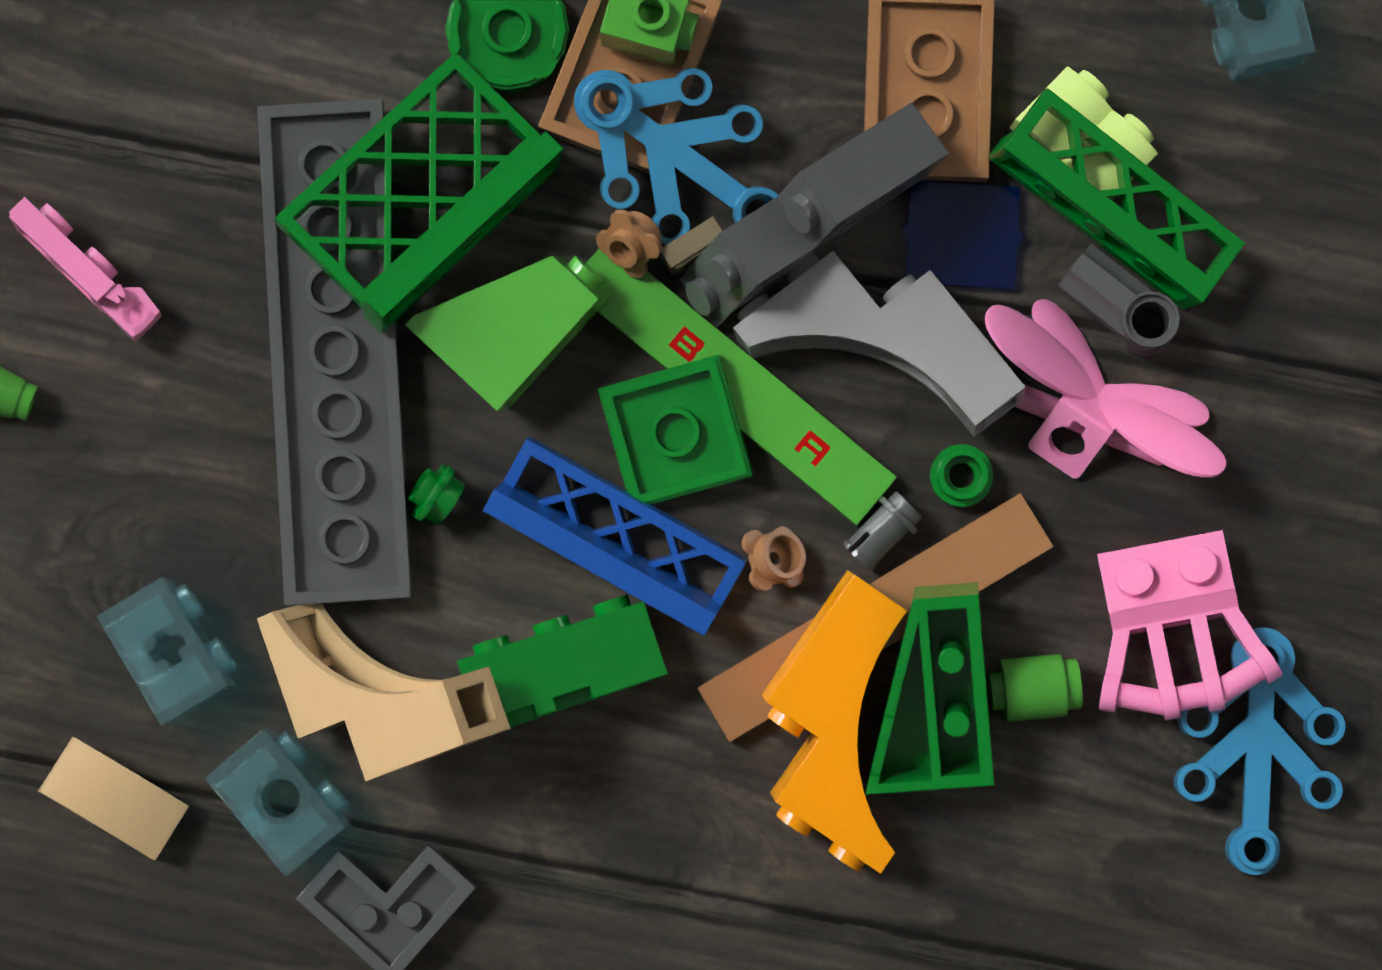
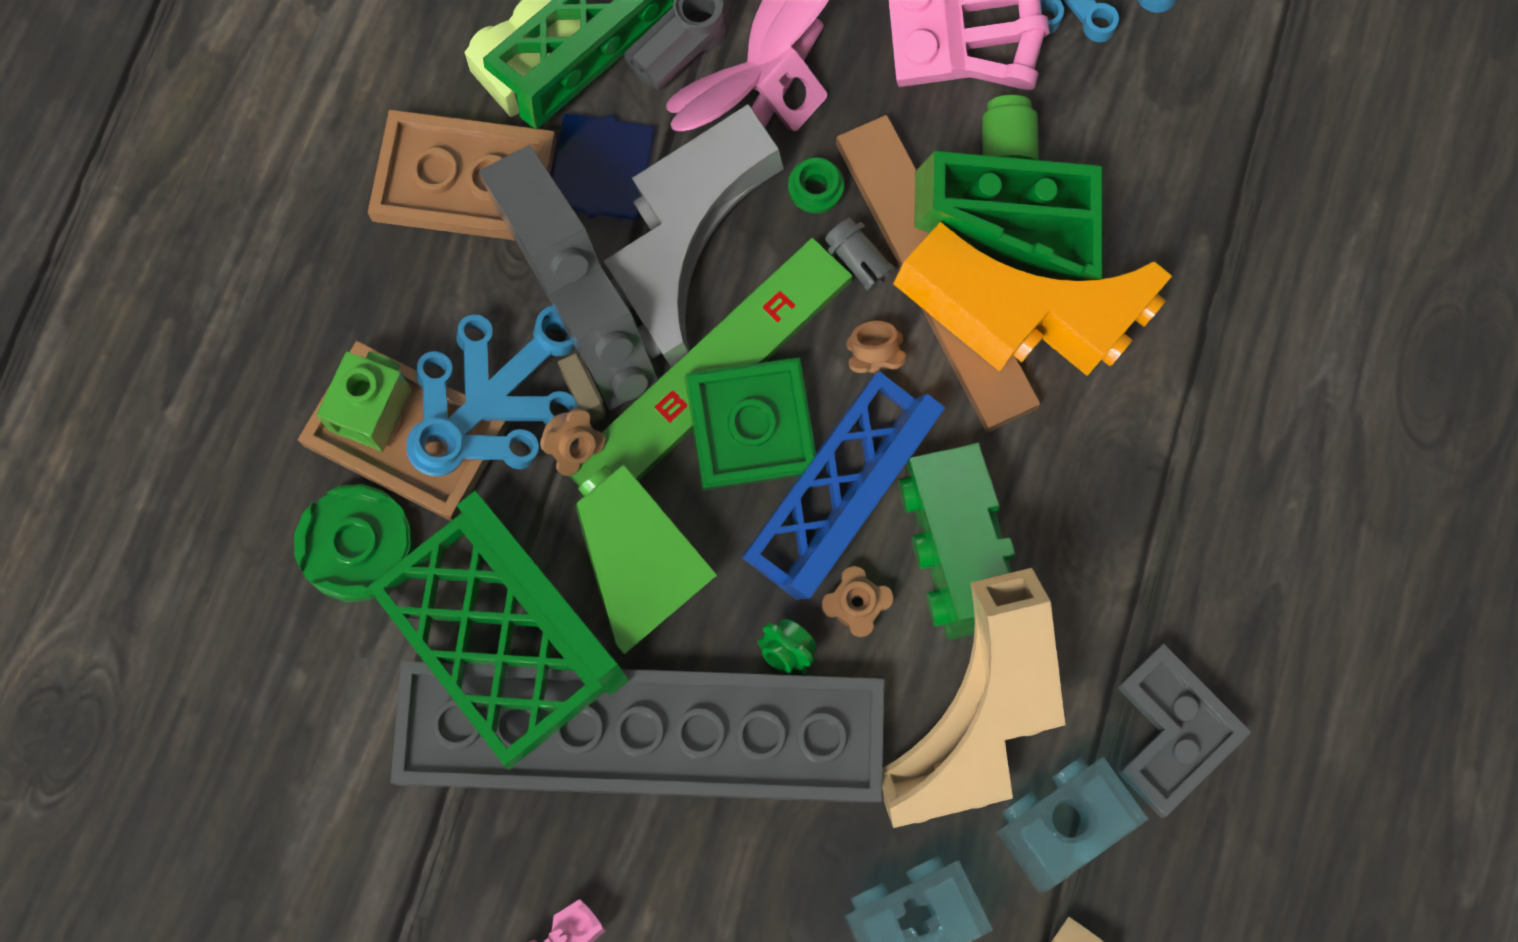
camera: 85 degrees left, 10 degrees down
none -> medium nougat plate [822,566,893,637]

